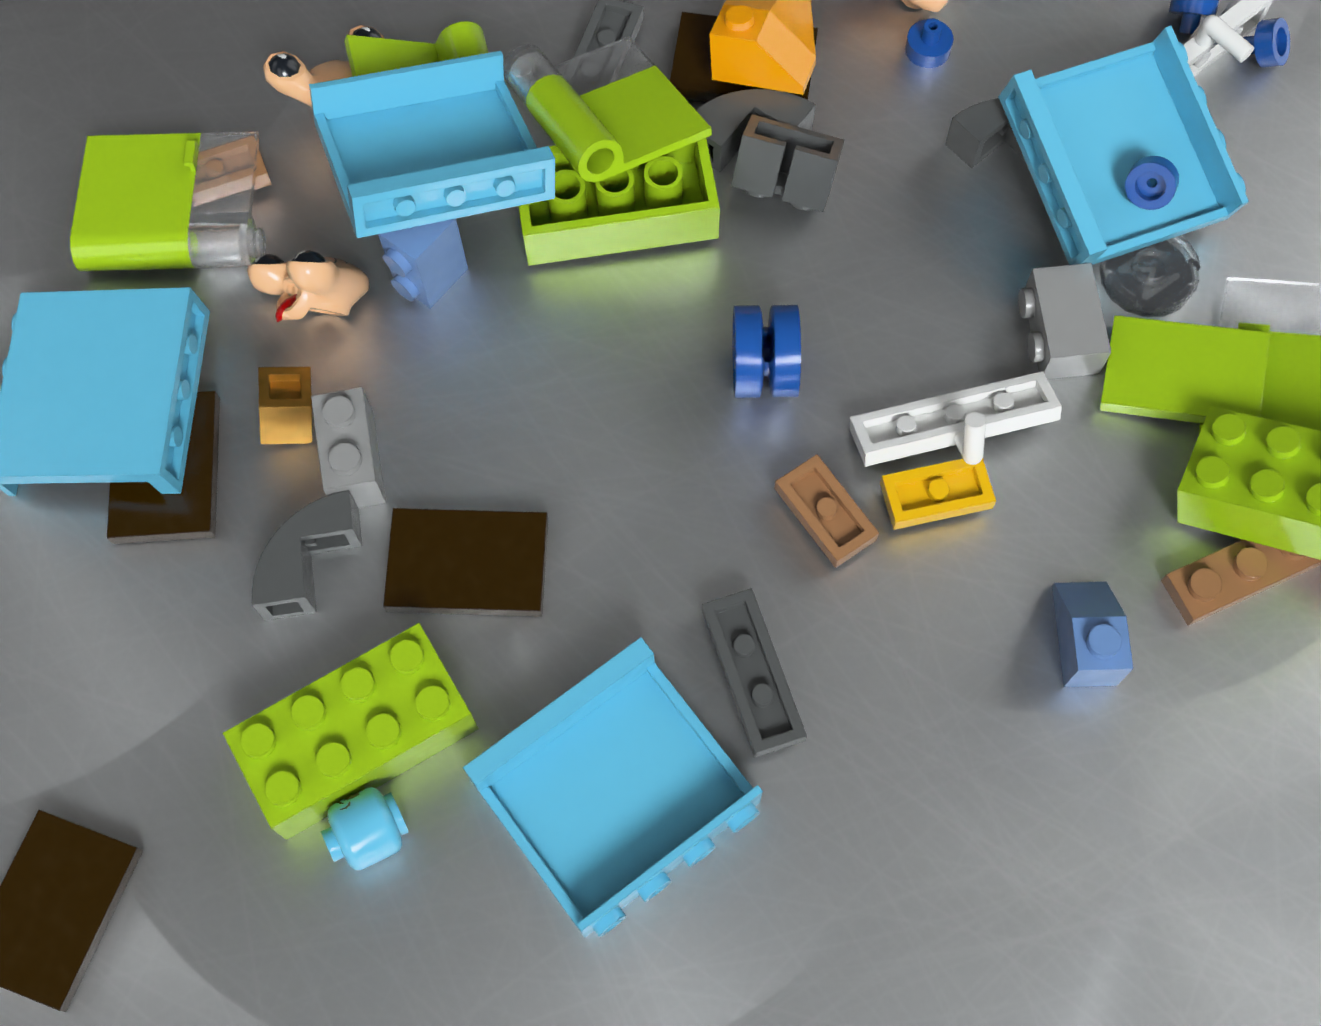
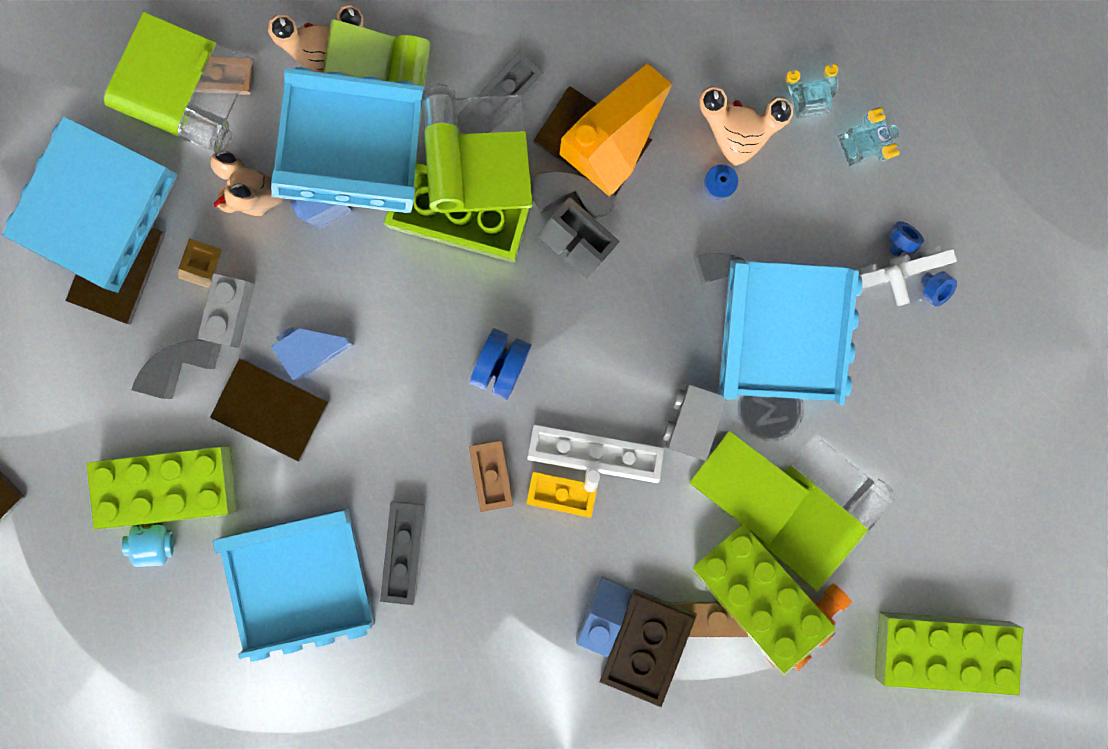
camera: 20 degrees right, 20 degrees up
blue tile [1125,156,1179,210] -> none
none -> medium blue slope [271,327,354,381]
none -> dark brown tile [599,589,697,708]

